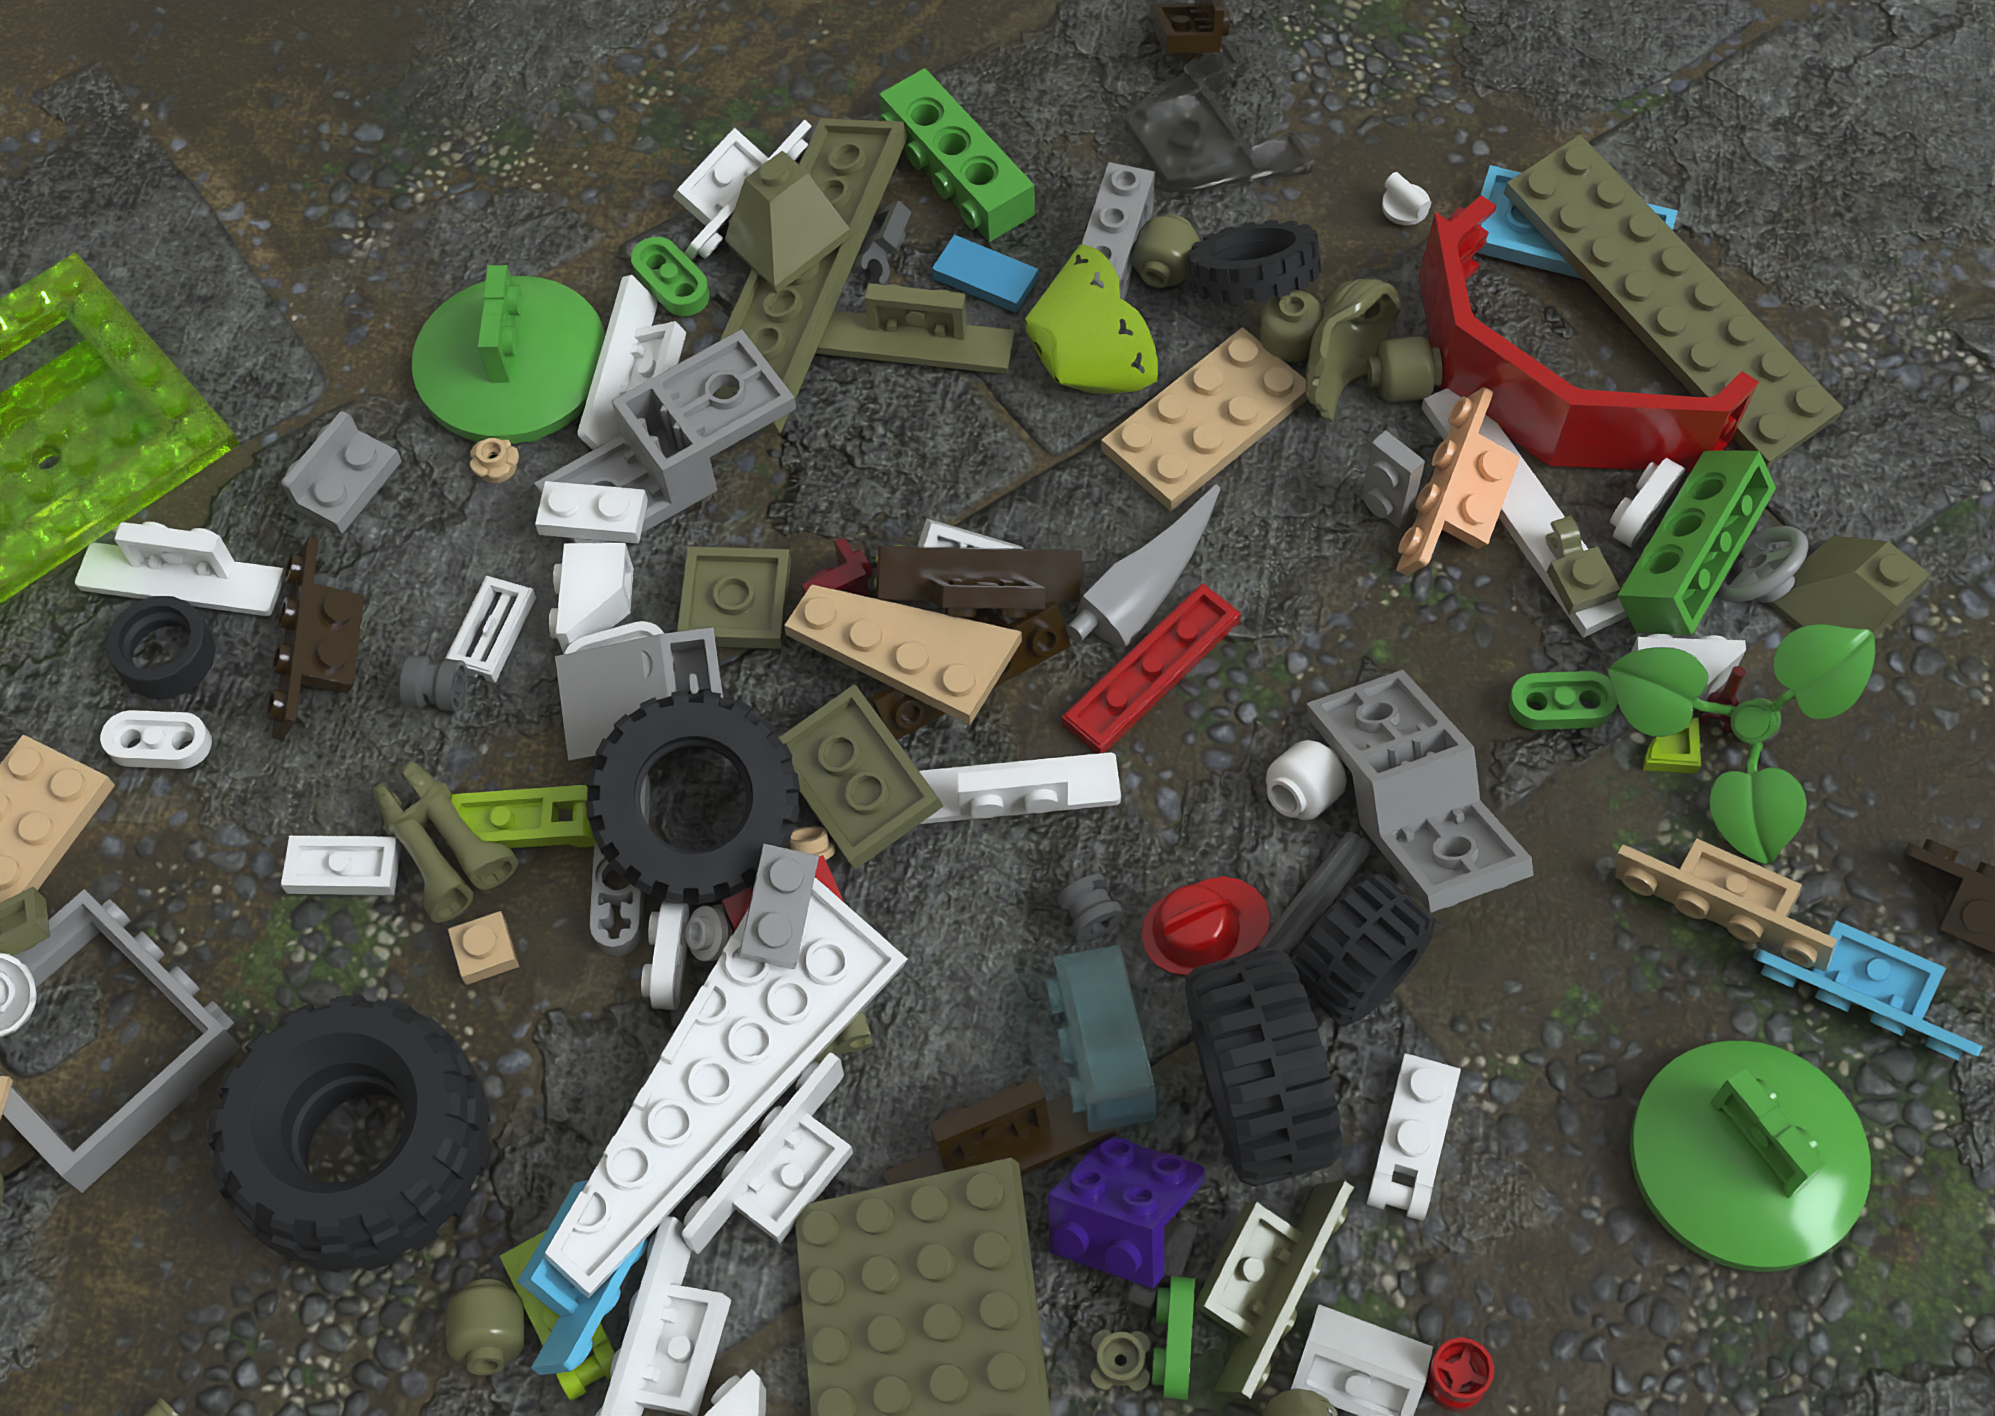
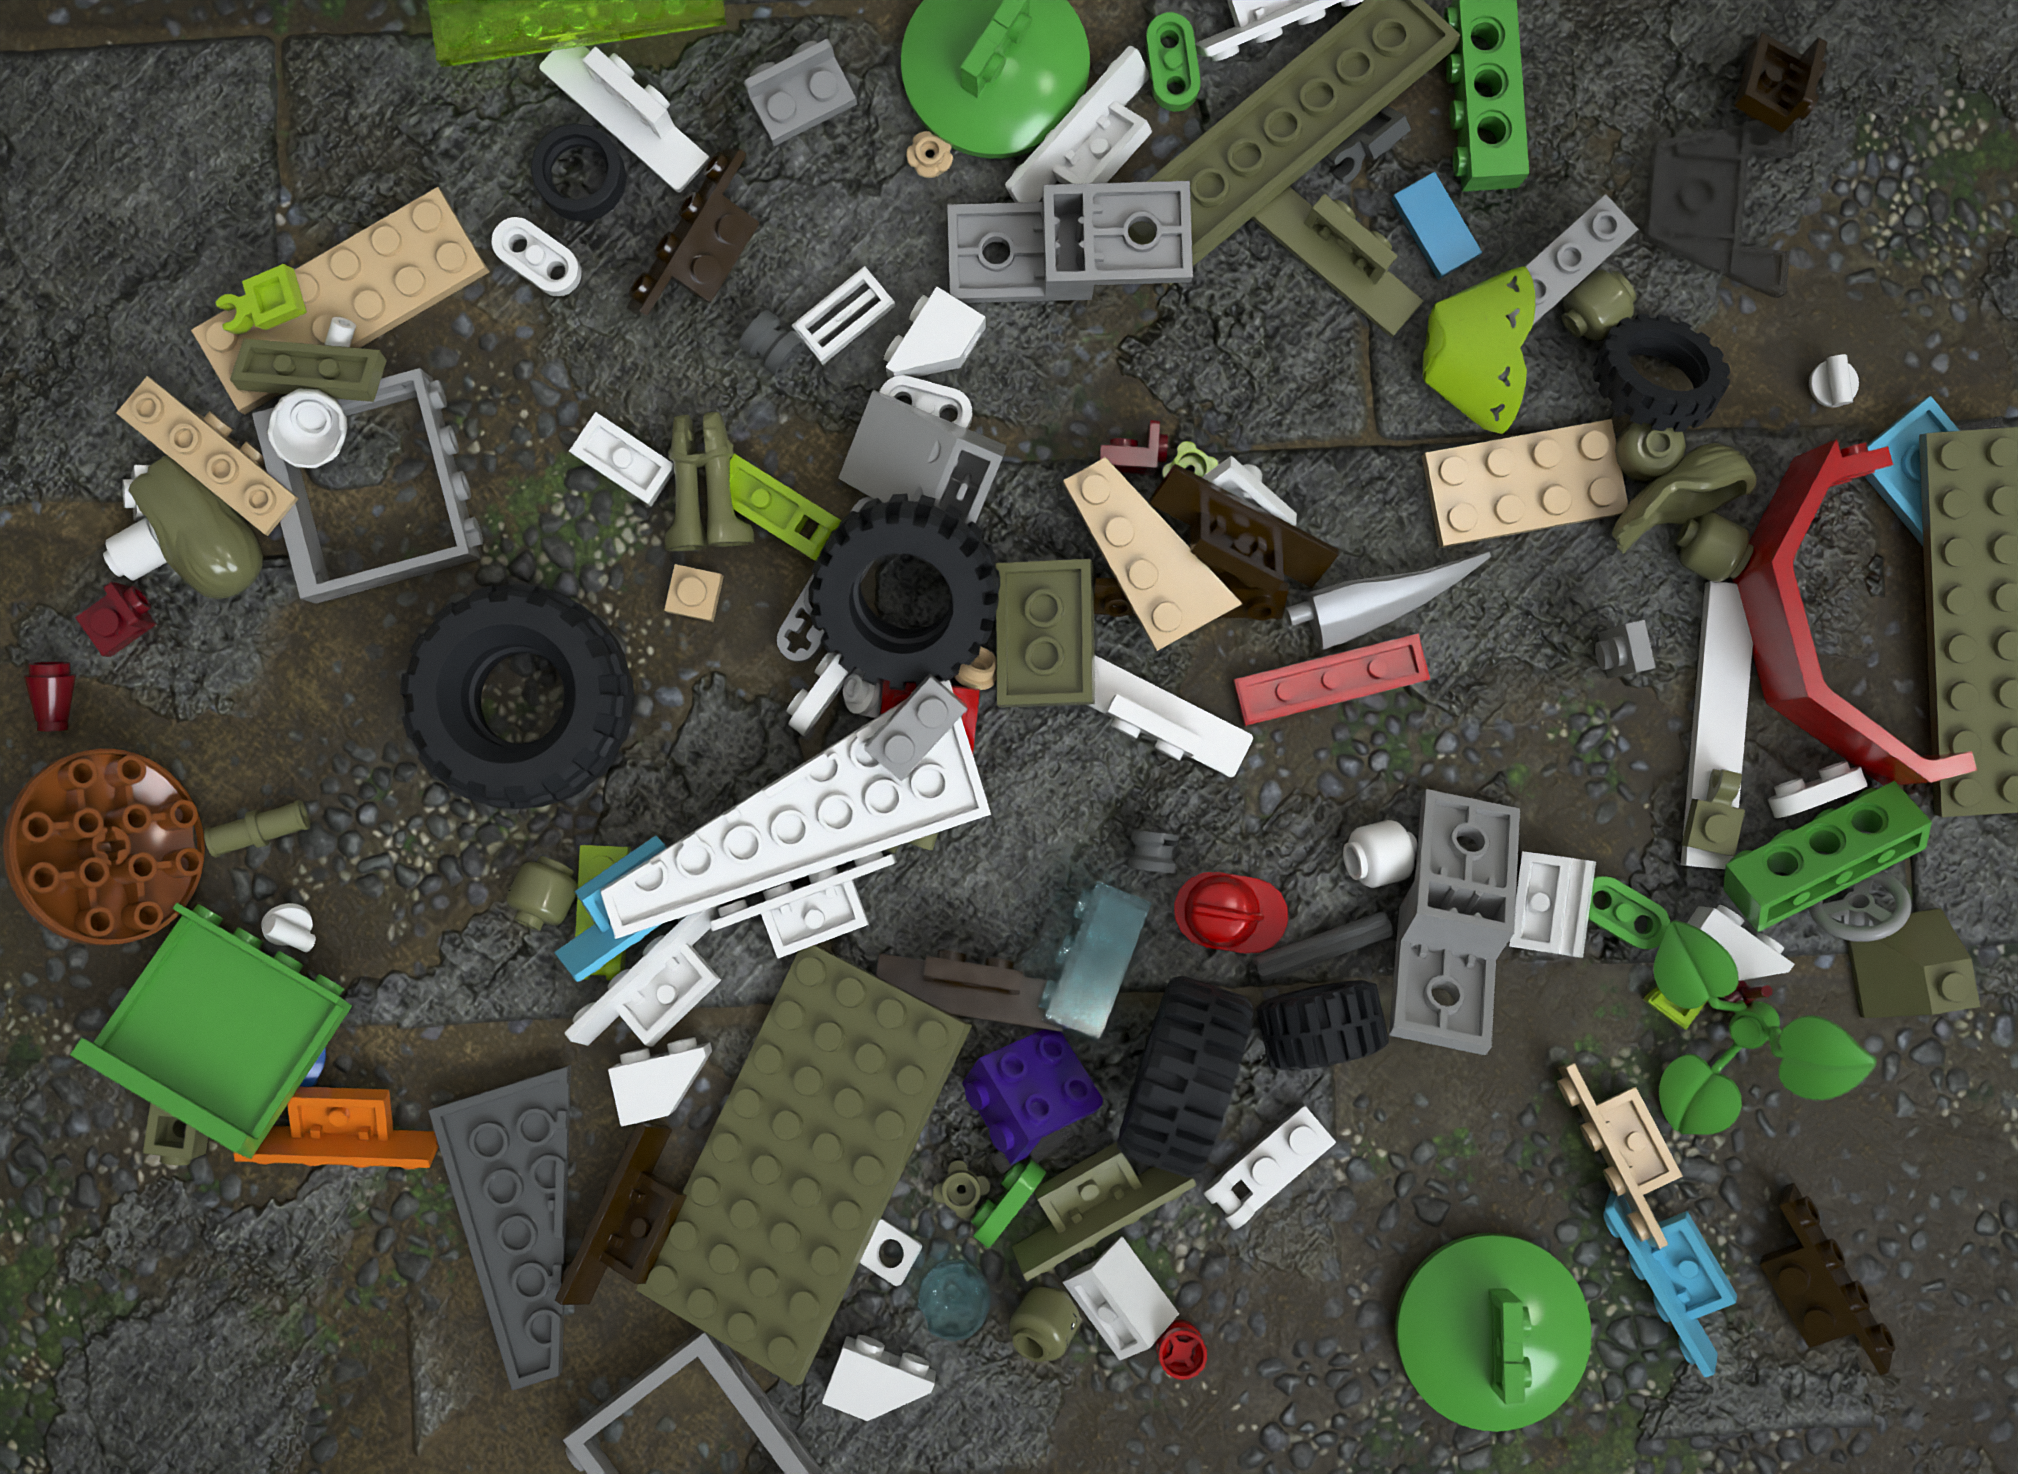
camera: 25 degrees right, 25 degrees up
white plate [535,481,648,544] -> none
olive plate [677,546,791,649] -> none
olive slope [724,150,853,293] -> none
light nougat bracket [1396,387,1520,576] -> none
none -> white plate [1509,851,1596,958]

